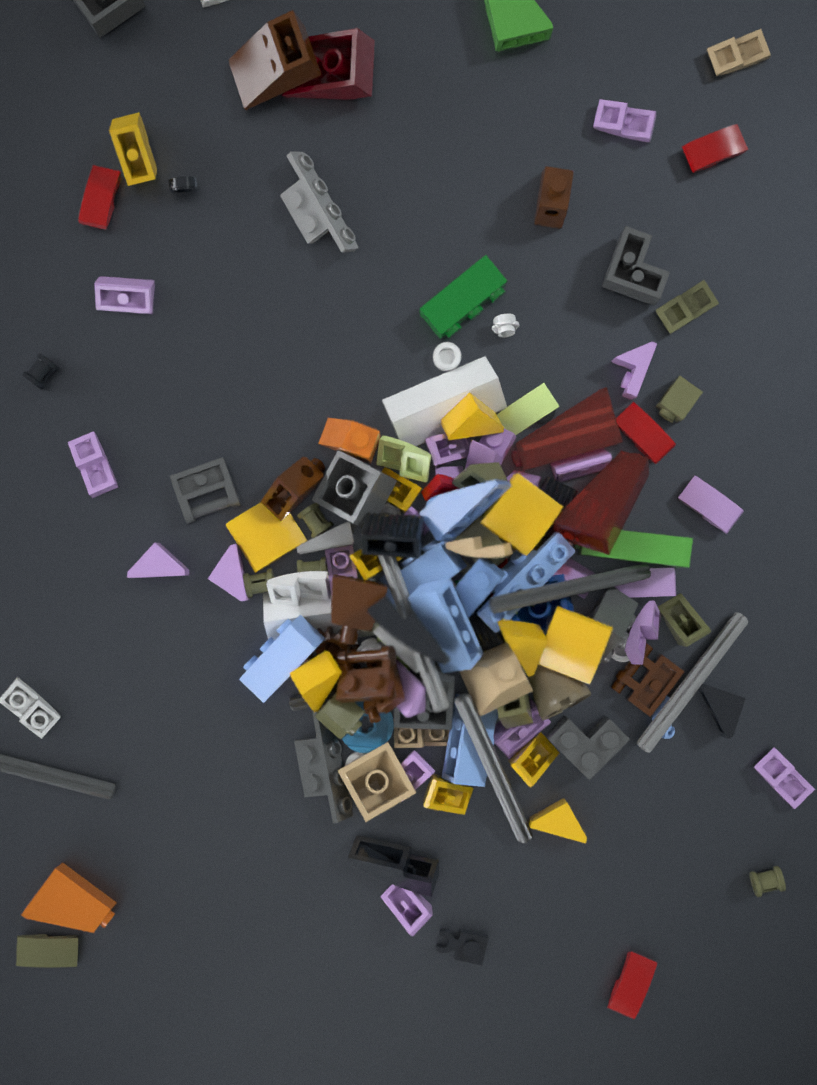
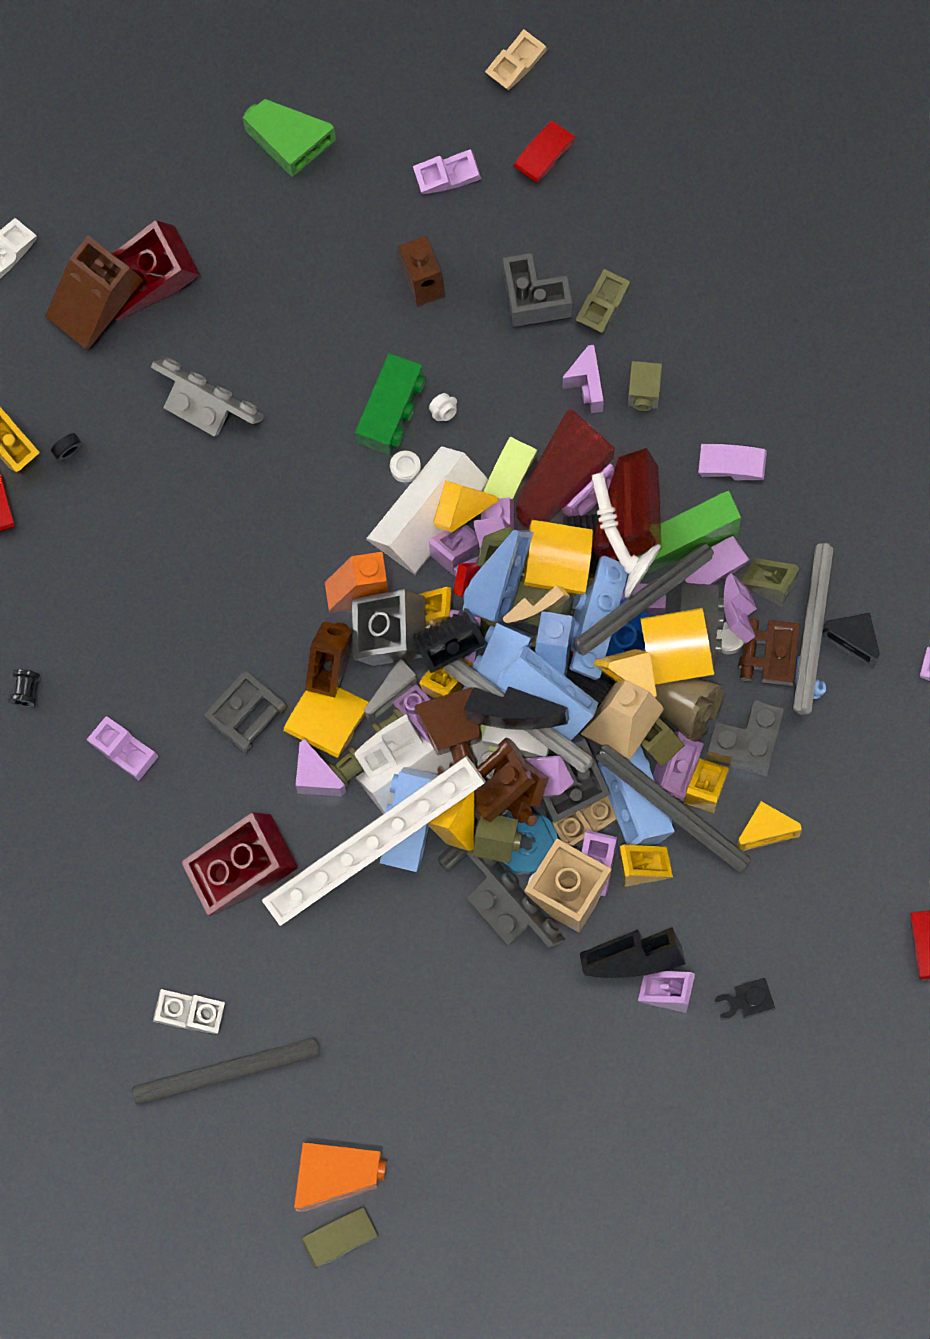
camera: 20 degrees left, 15 degrees down
lavender slope [94,277,155,314] -> none
lavender slope [127,542,189,578] -> none
olive bush [297,503,334,538] -> none
yellowish green slope [376,435,432,483] -> none
red slope [613,402,676,464] -> none
none -> dark red slope [181,812,298,916]
none -> white plate [262,756,486,926]
none -> white dish [591,472,661,599]

